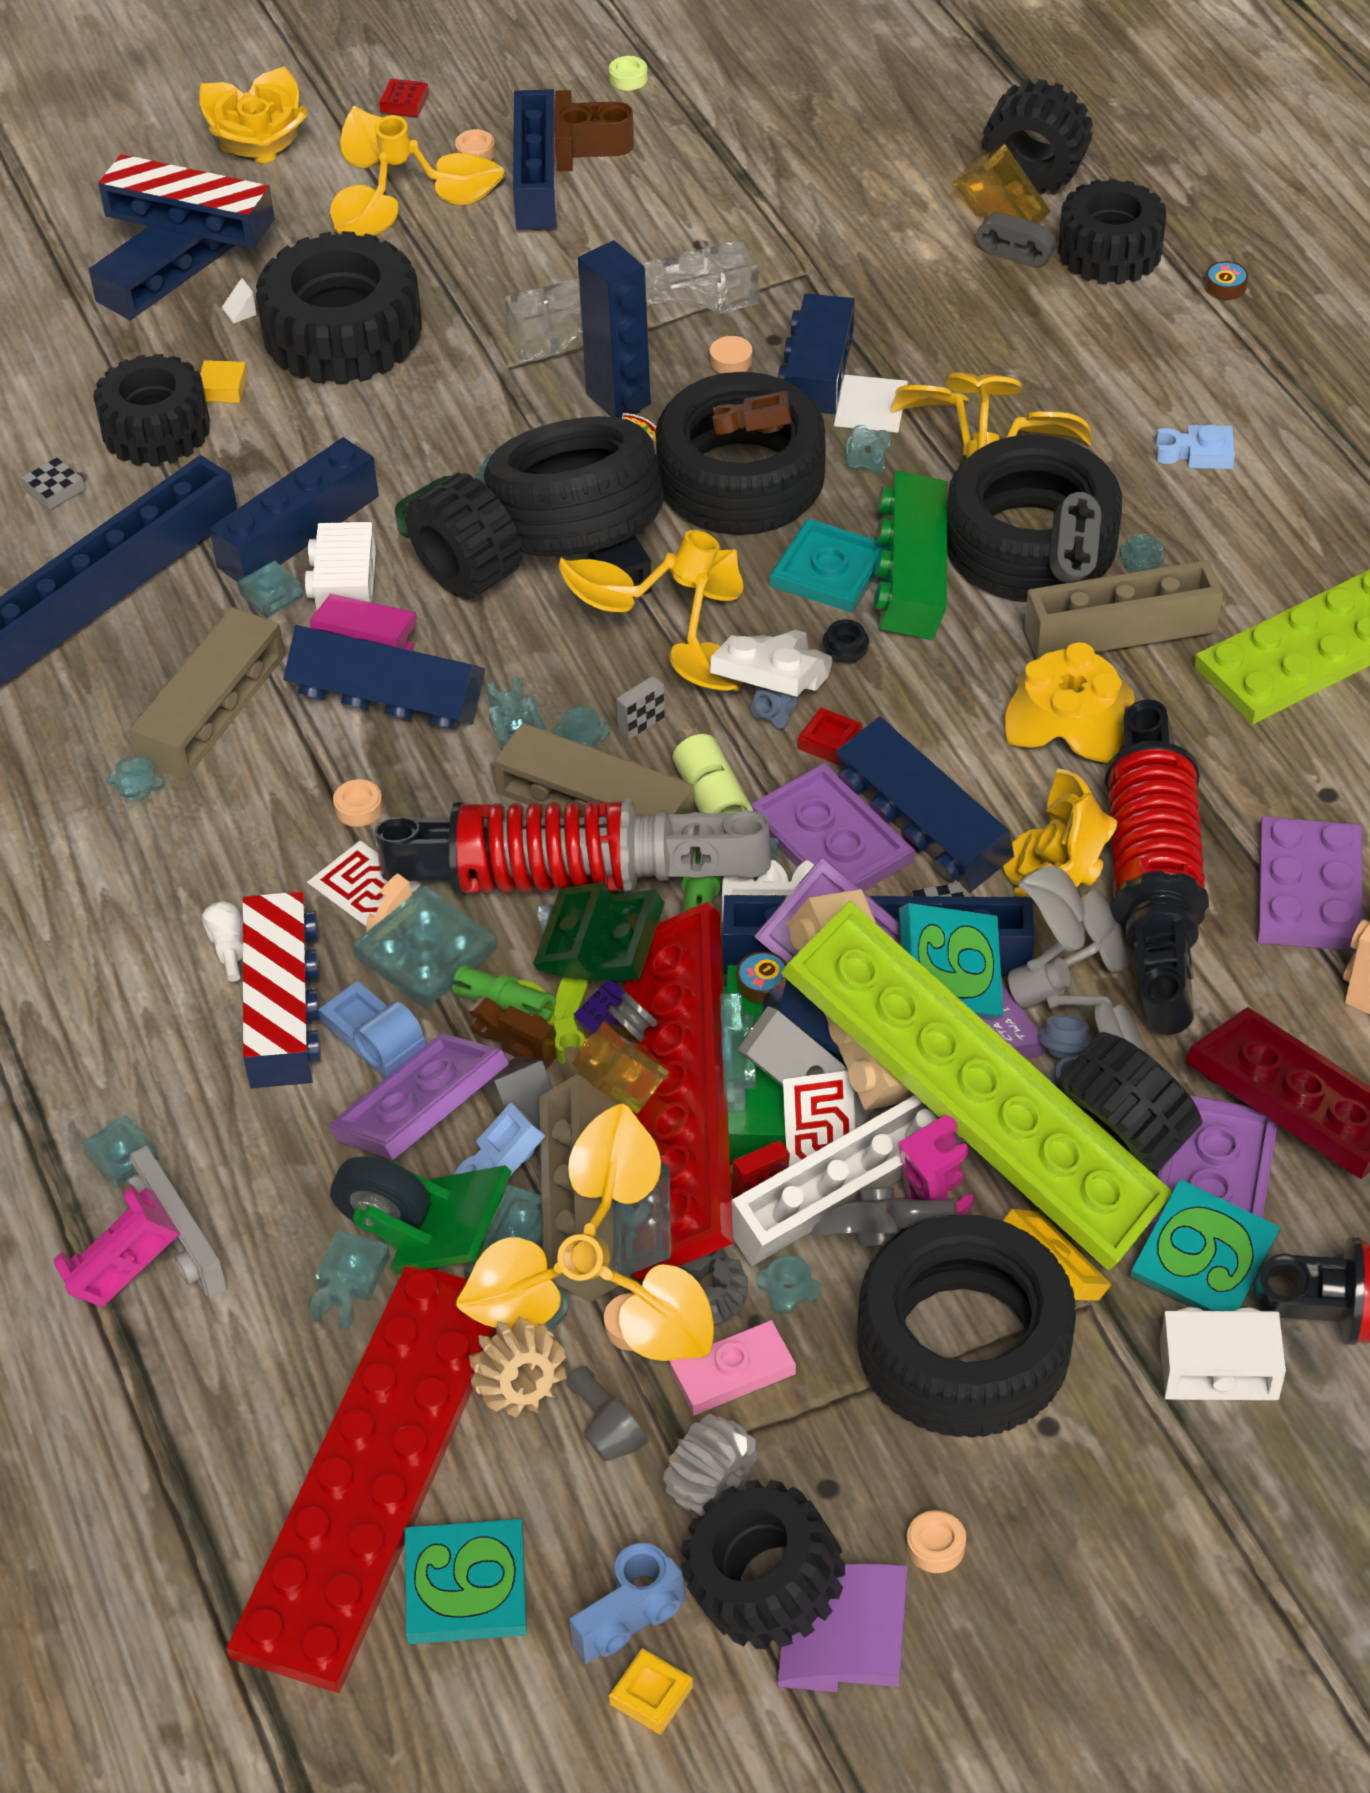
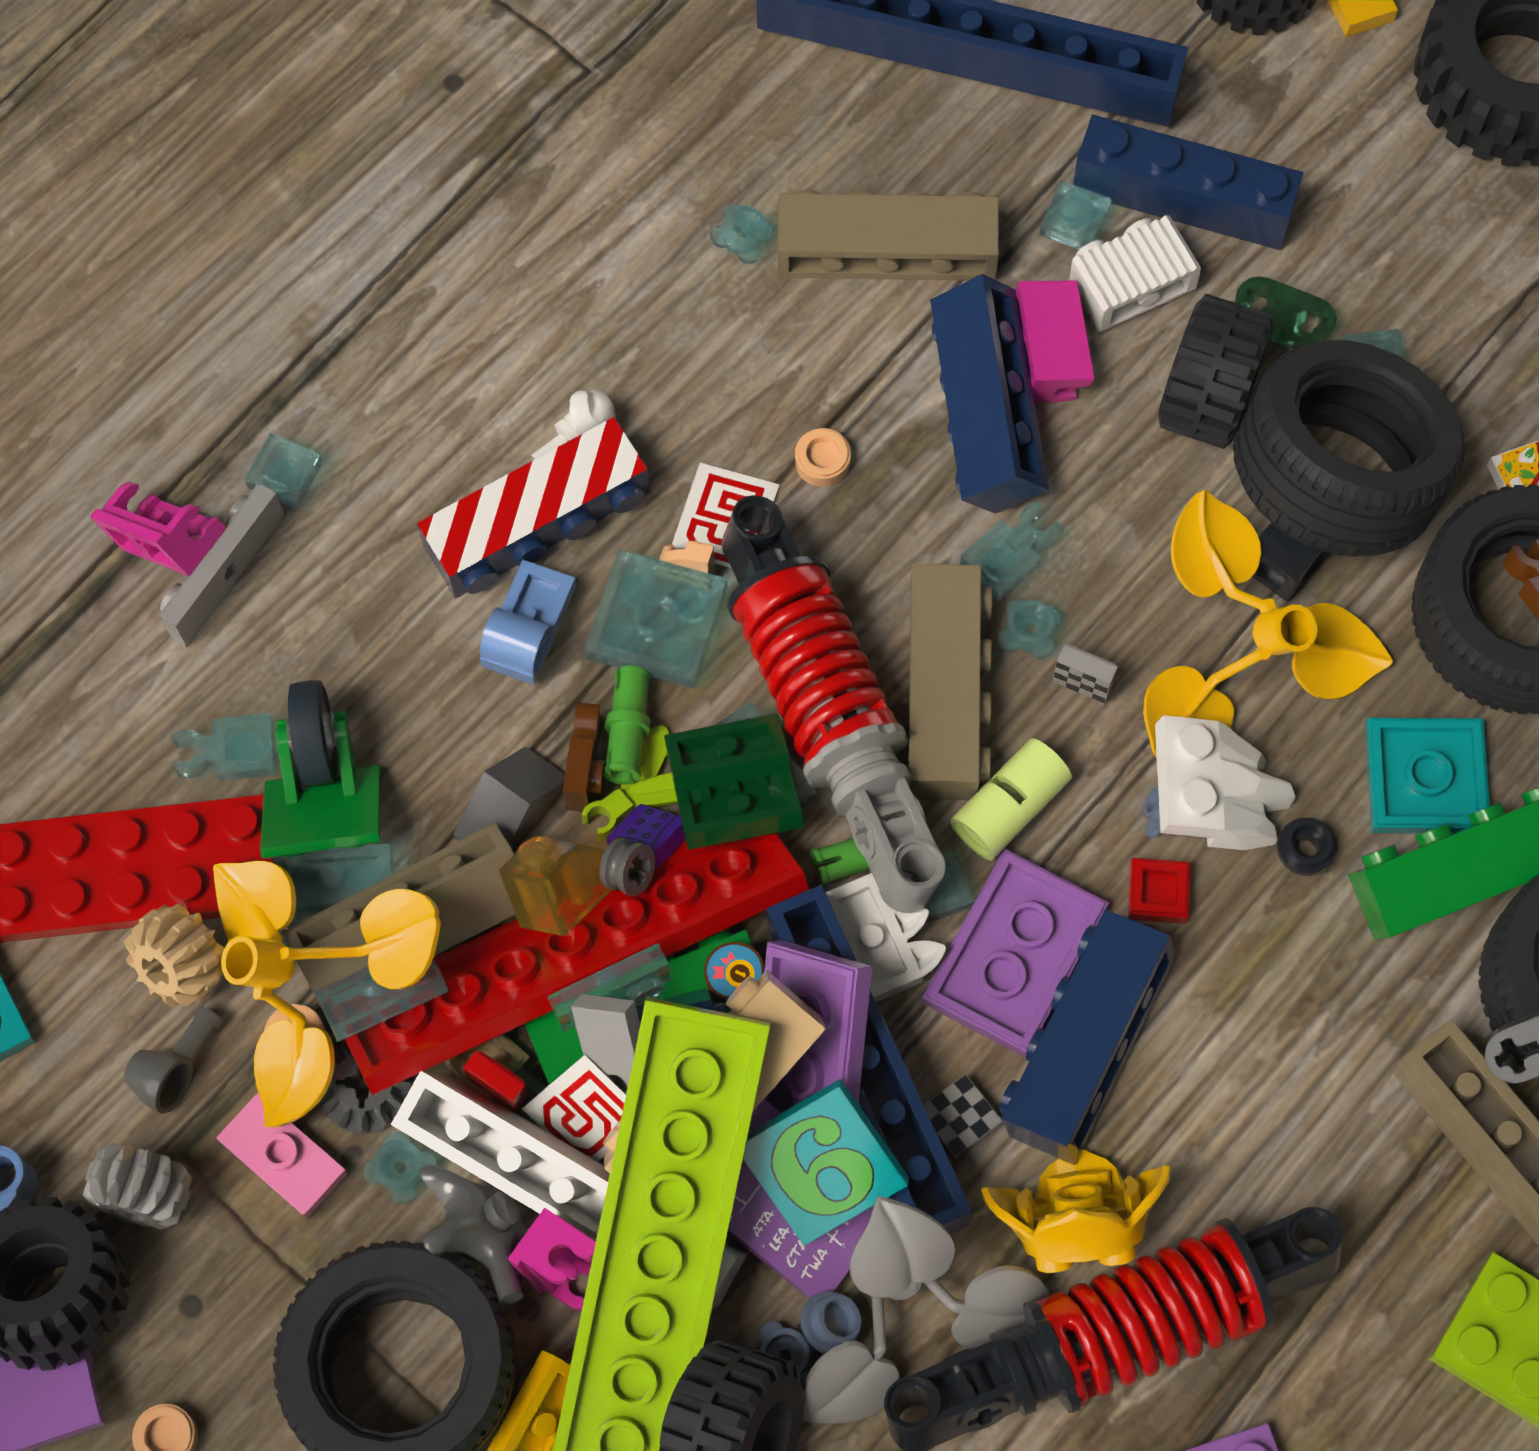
camera: 65 degrees right, 20 degrees up
medium lavender tile [328,1033,509,1160] -> none
light blue plate [454,1102,546,1176] -> none
yellow brick [1005,642,1135,764] -> none

